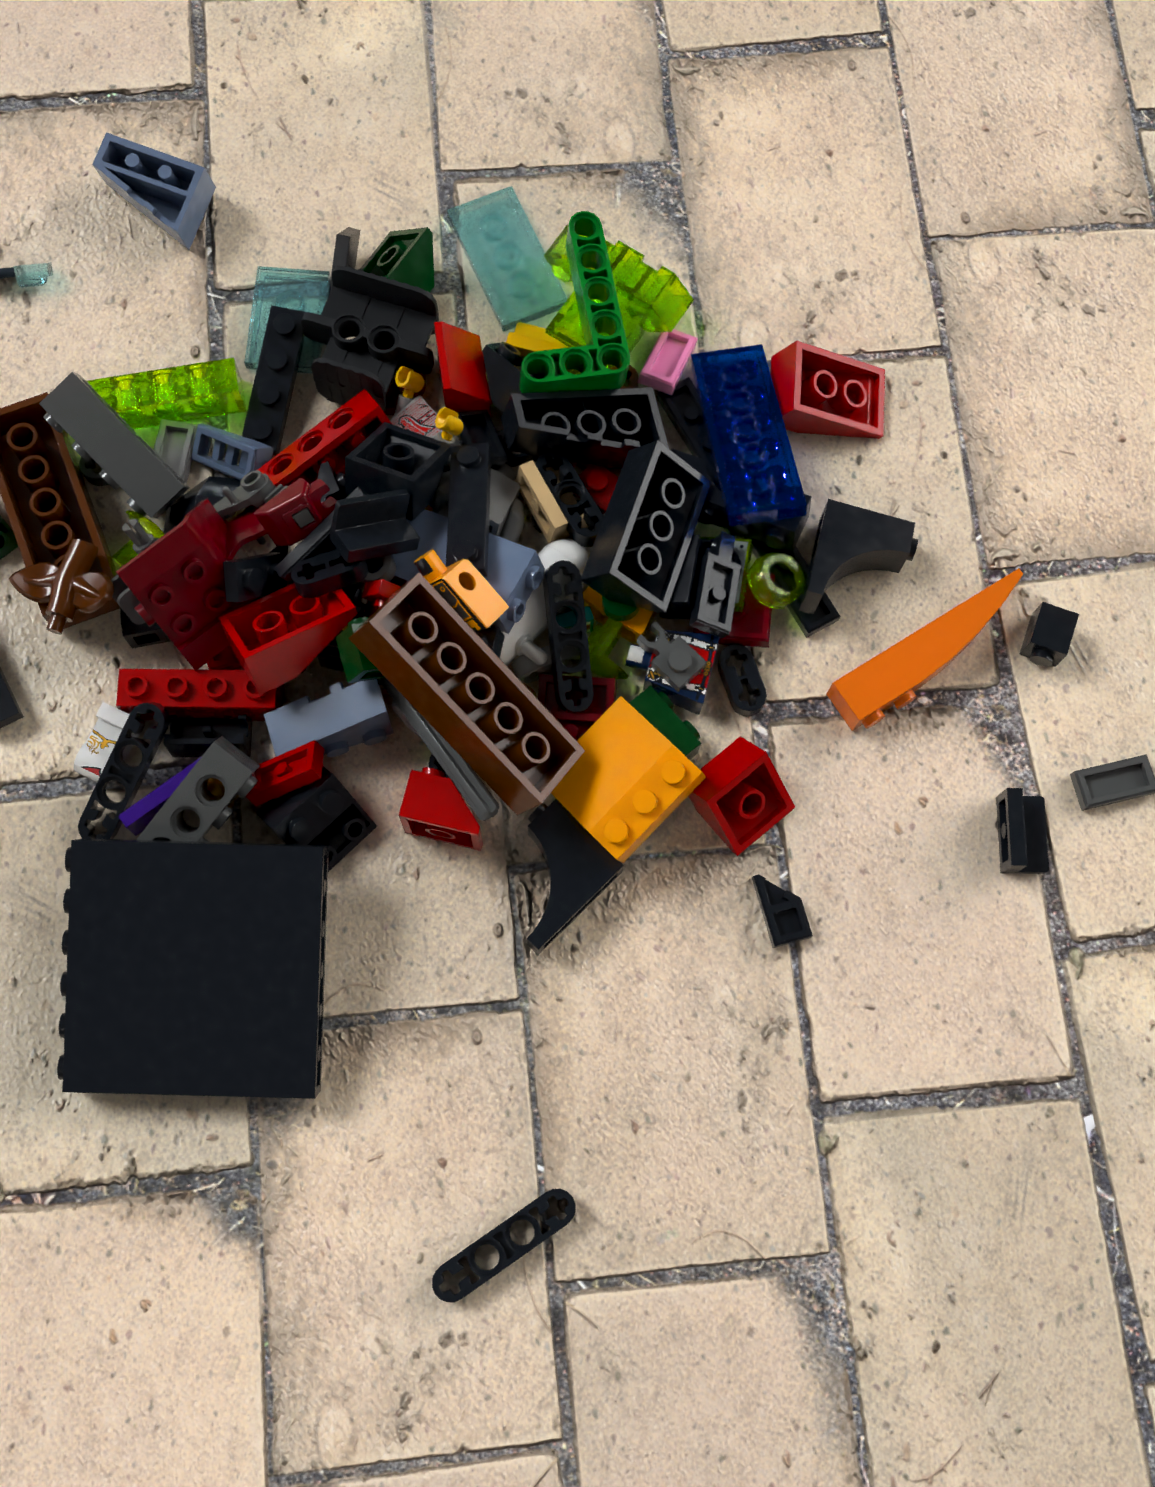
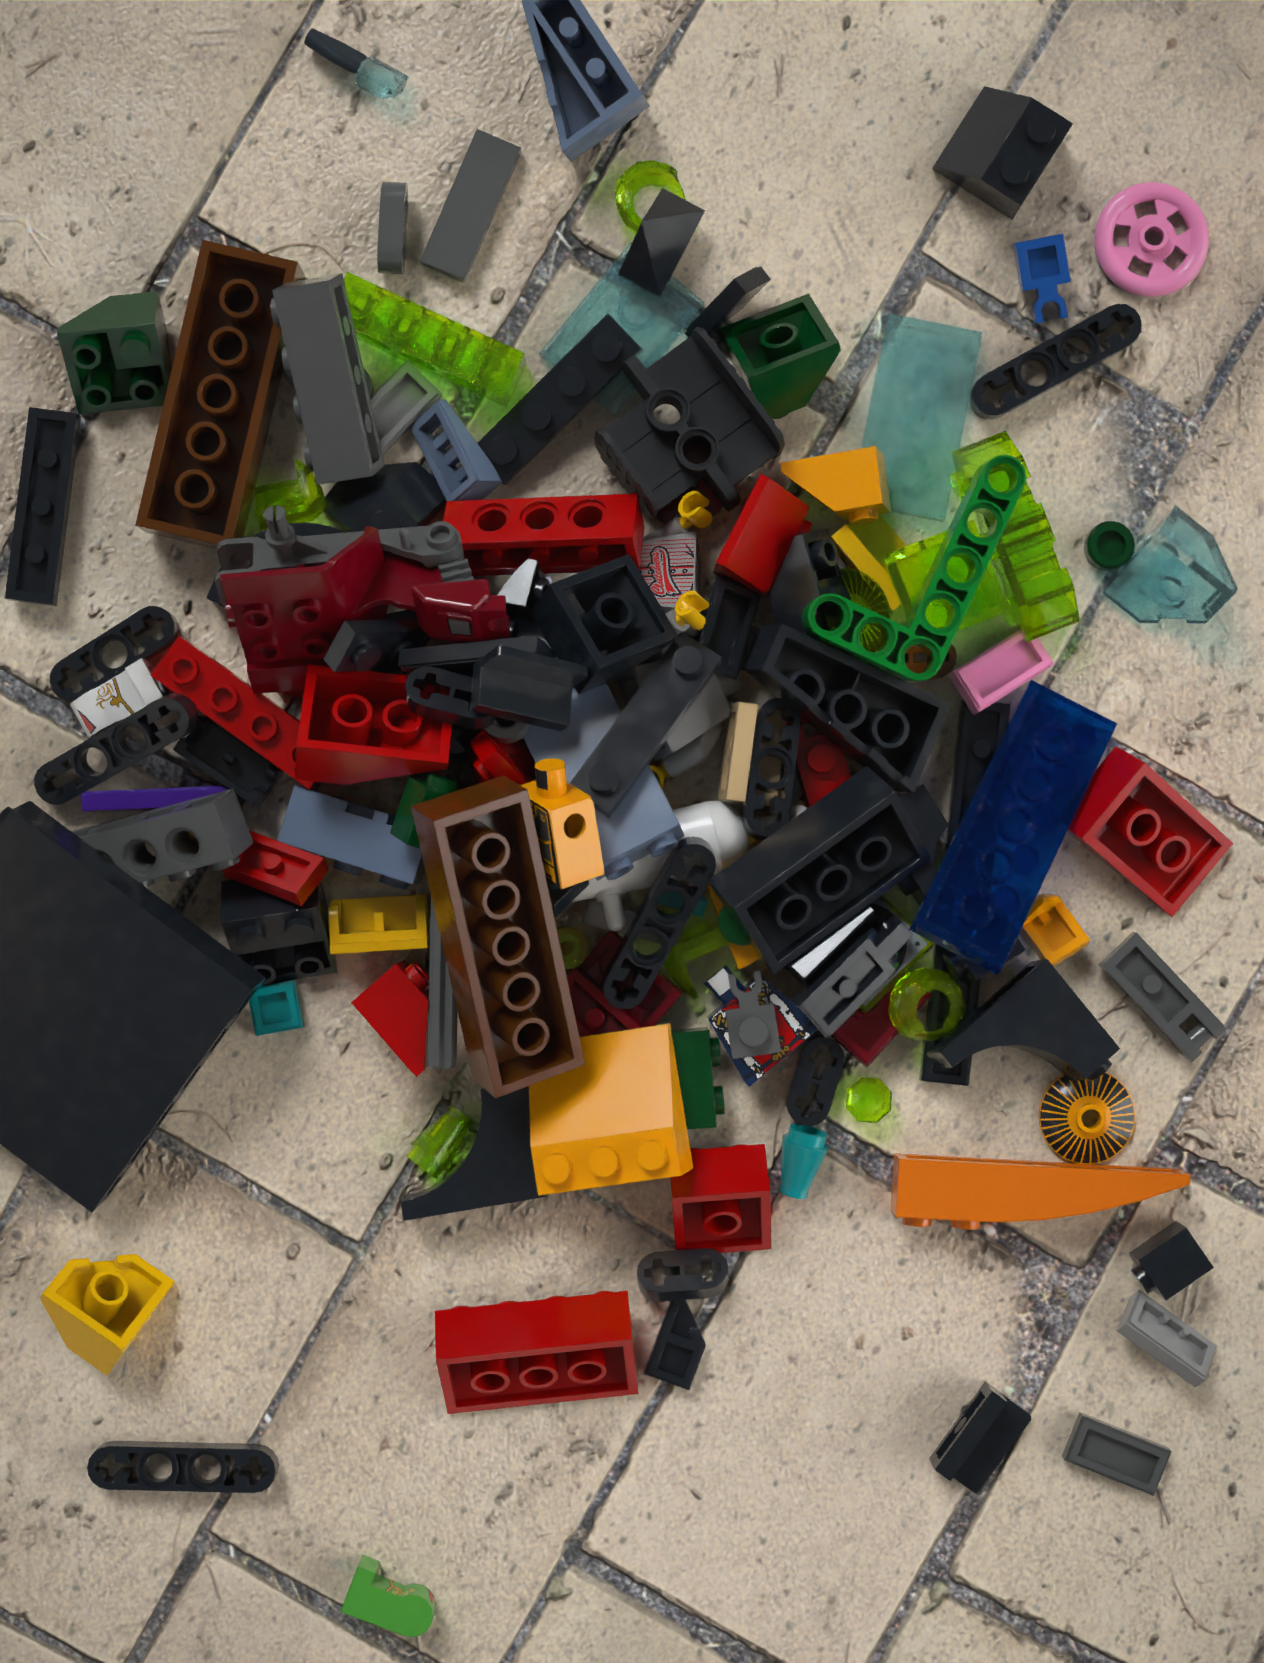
camera: 40 degrees right, 15 degrees up
reddish brown plant [9,539,114,635] -> none
none -> yellow slope [40,1254,175,1376]
none -> black beam [50,606,179,702]
none -> teal tile [249,980,305,1036]
none -> yellow hinge [328,894,430,954]
none -> bright green leg [340,1554,436,1637]
none -> dark grey beam [377,182,408,275]
none -> clear neon green cone [406,1105,474,1179]
none -> dark grey tile [420,129,522,283]
none -> red slope [435,1291,639,1414]
none -> clear neon green piece [615,160,686,234]
none -> black slope [618,188,705,298]
none -> black beam [637,1248,729,1302]
none -> teal cone [779,1123,829,1199]
none -> light orange slope [780,446,891,525]
none -> clear neon green tile [845,1076,892,1123]
none -> black slope [932,86,1073,220]
none -> black beam [969,304,1142,420]
none -> blue plate [1013,234,1071,324]
none -> light orange plate [1018,893,1090,967]
none -> dish [1038,1072,1135,1164]
none -> dark green tile [1084,521,1135,571]
none -> bright pink plate [1094,182,1209,297]
none -> dark grey plate [1098,932,1227,1063]
none -> clear light blue slope [1103,505,1238,624]
none -> light grey plate [1117,1290,1217,1388]

